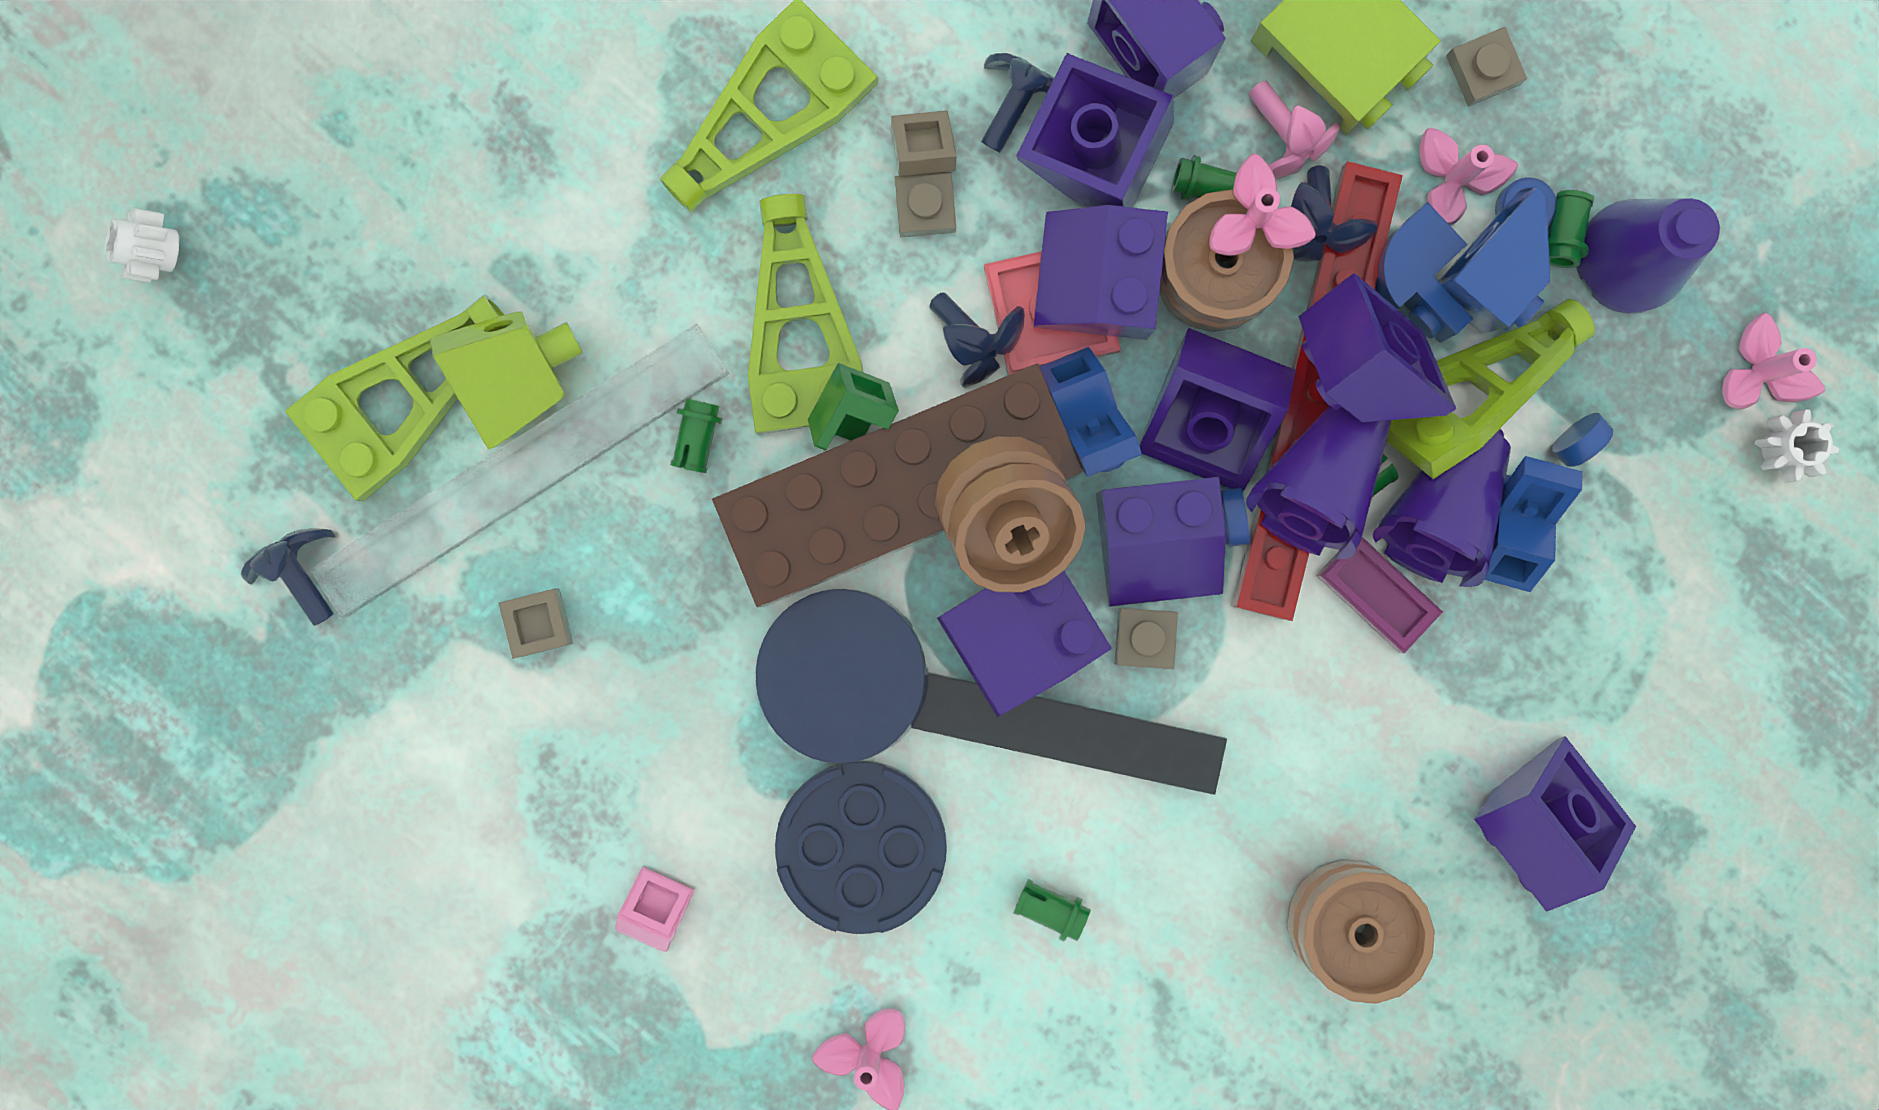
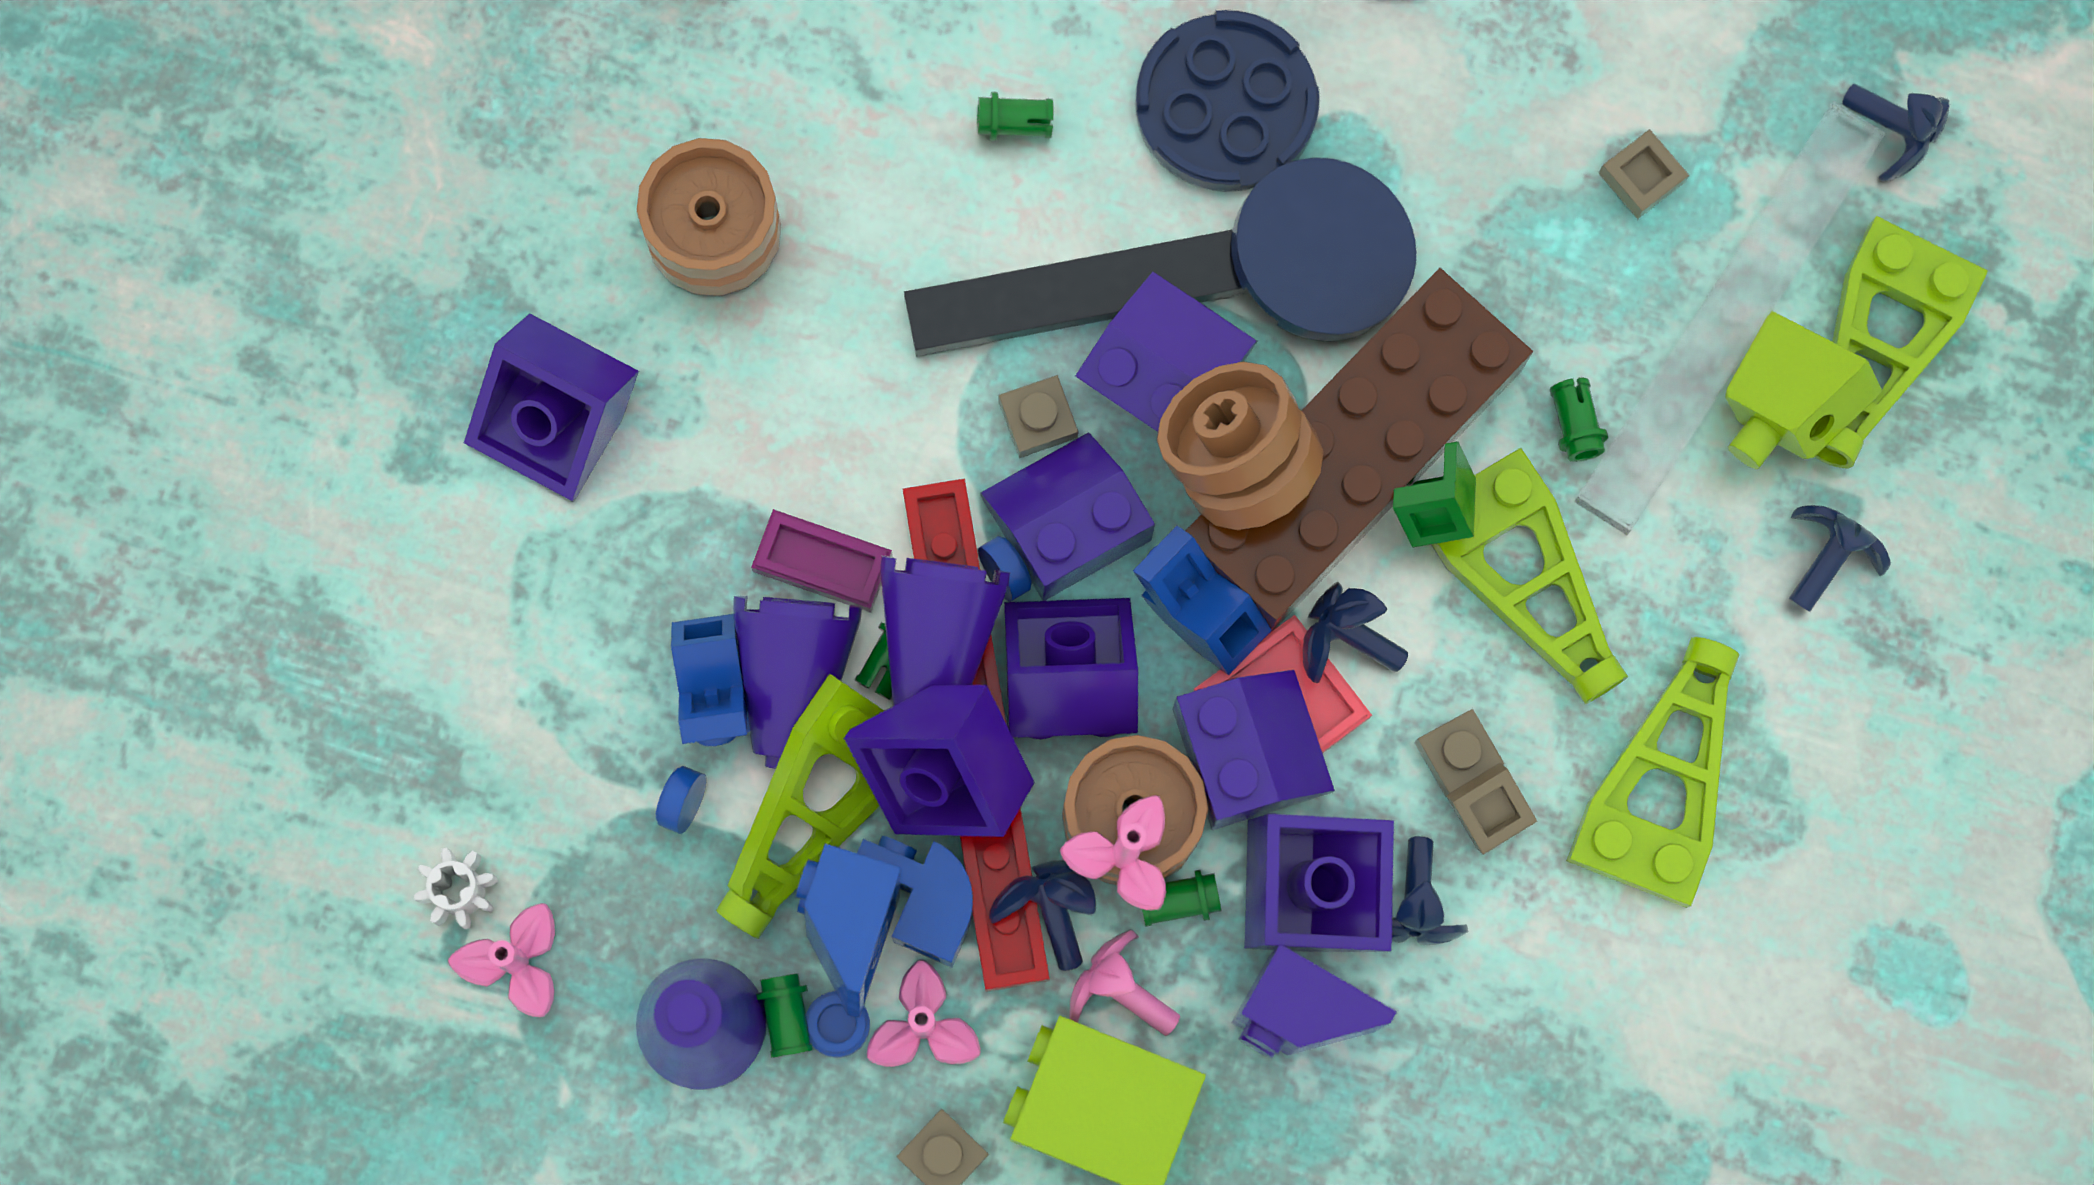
camera: 150 degrees right, 10 degrees down
none -> dark blue plant [1789,505,1891,612]

